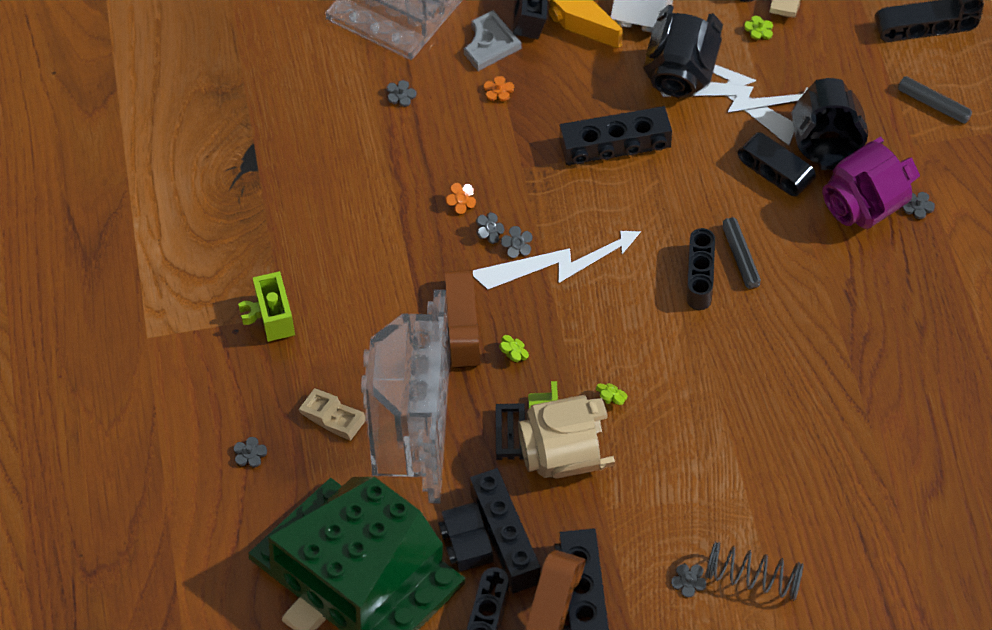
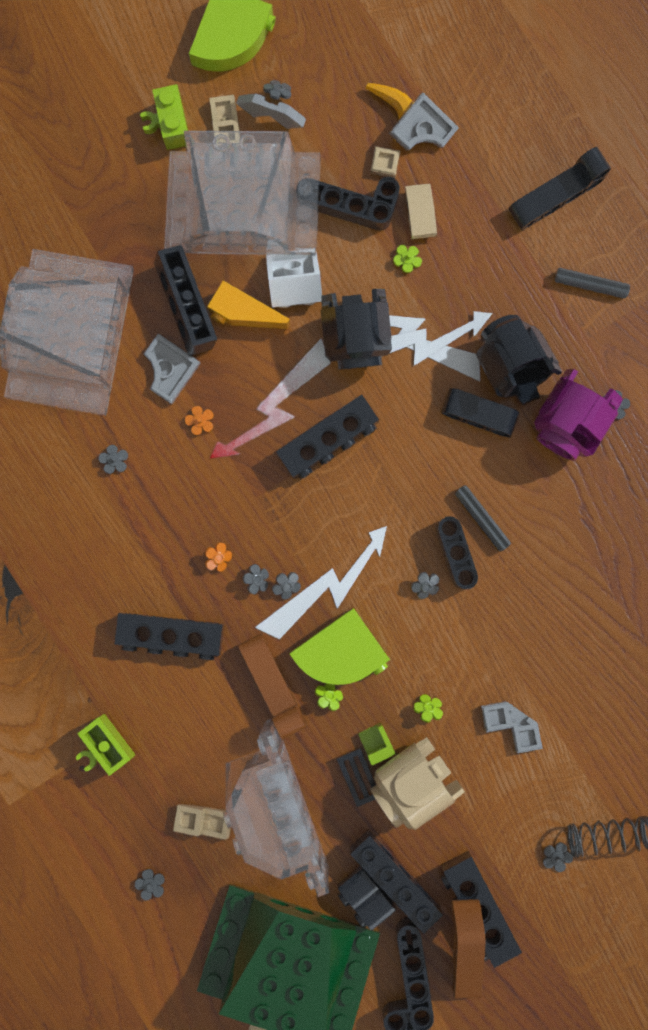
camera: 25 degrees left, 30 degrees up
none -> black brick [114,613,225,660]
none -> sticker [210,339,330,459]
none -> lime brick [290,608,390,685]
none -> dark grey plant [411,572,440,599]
none -> light grey tile [481,701,543,753]

